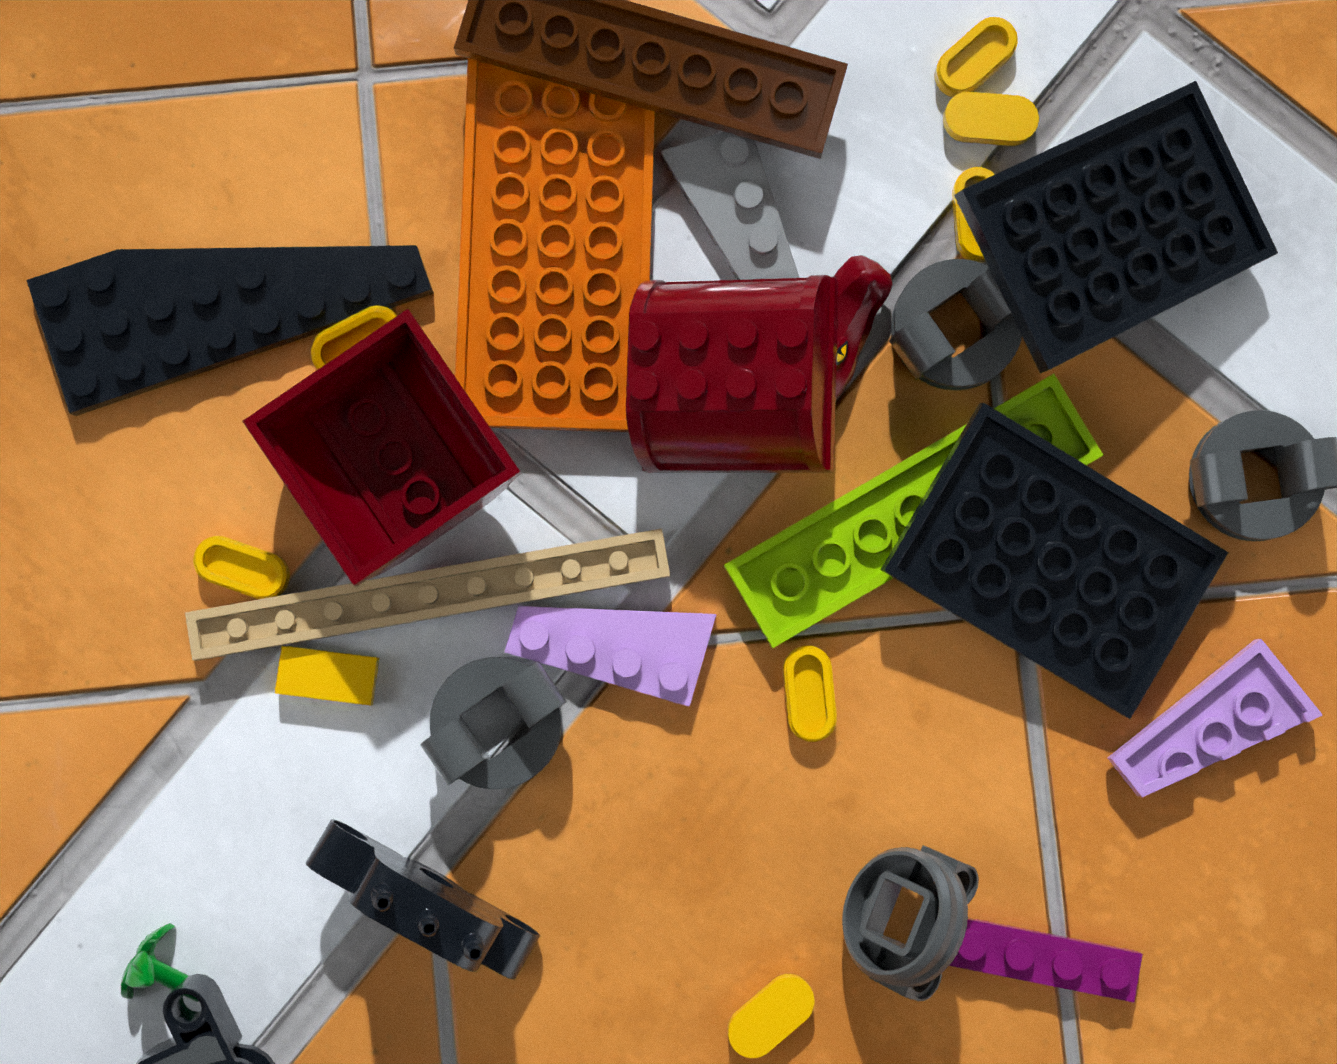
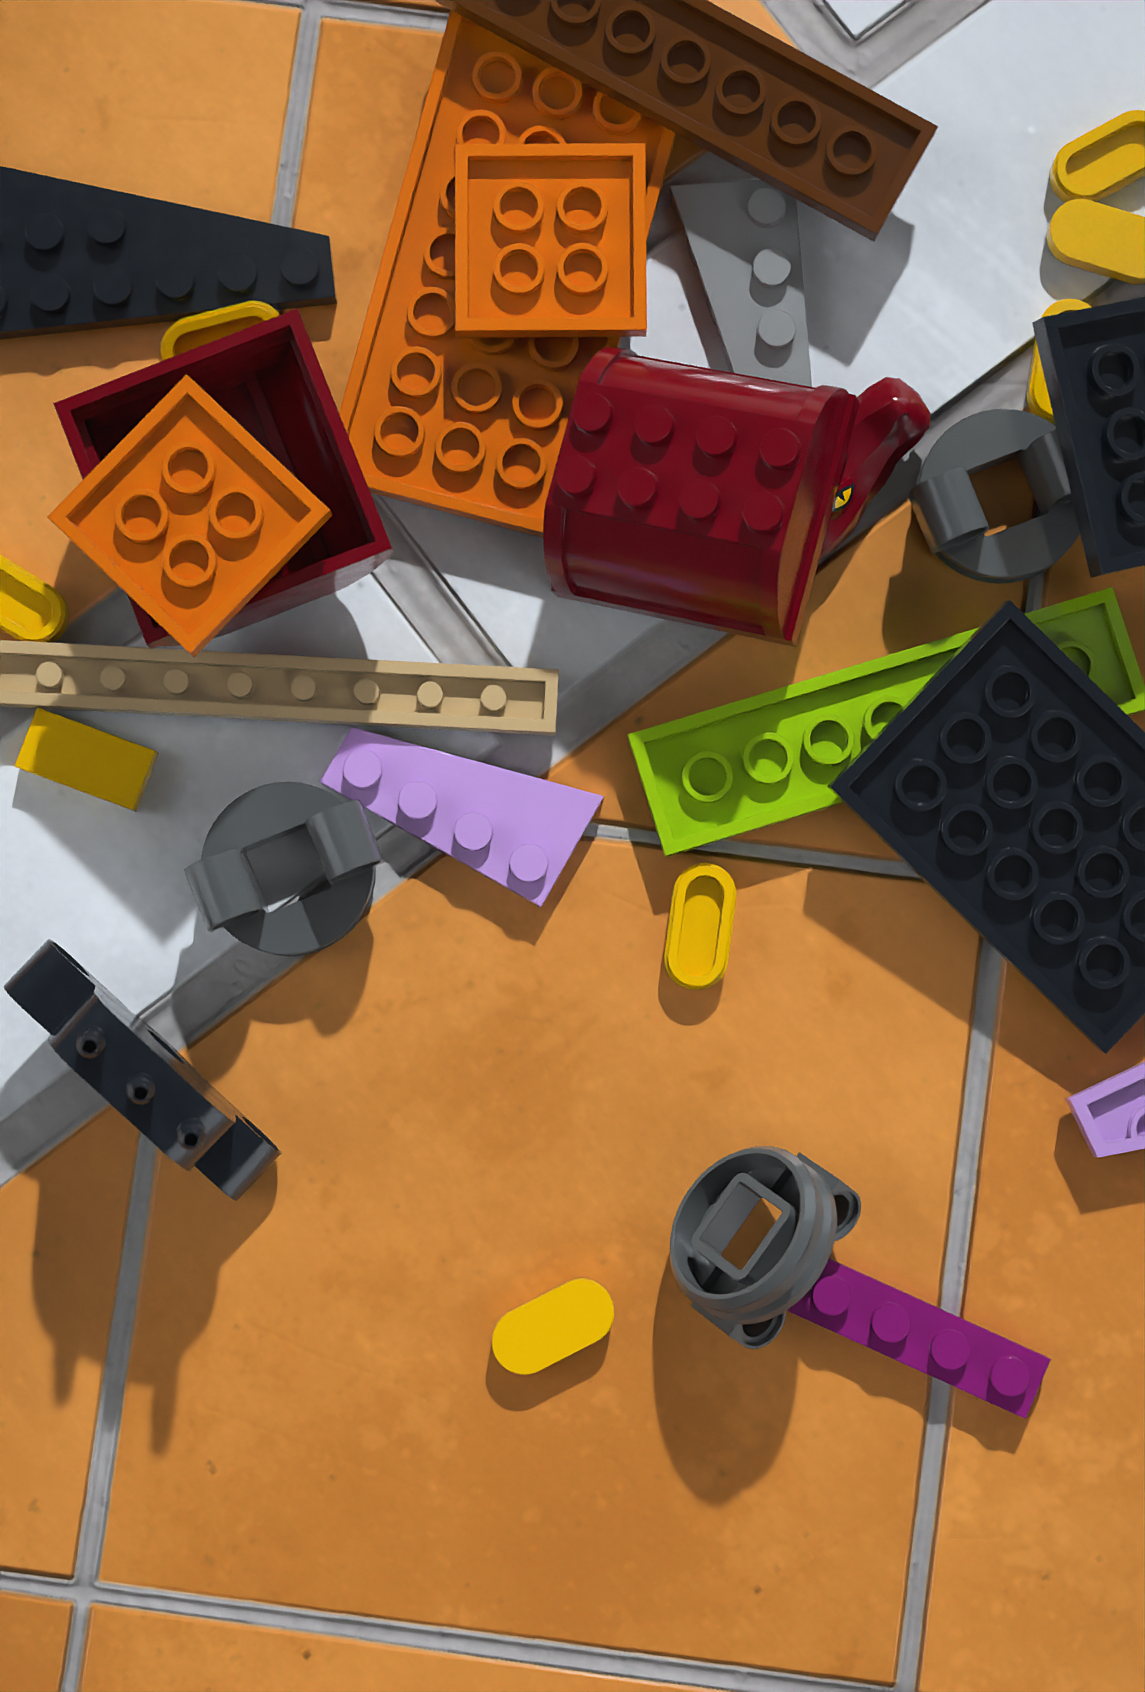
camera: 15 degrees right, 0 degrees up
none -> orange plate [47,374,332,657]
none -> orange plate [455,143,647,338]

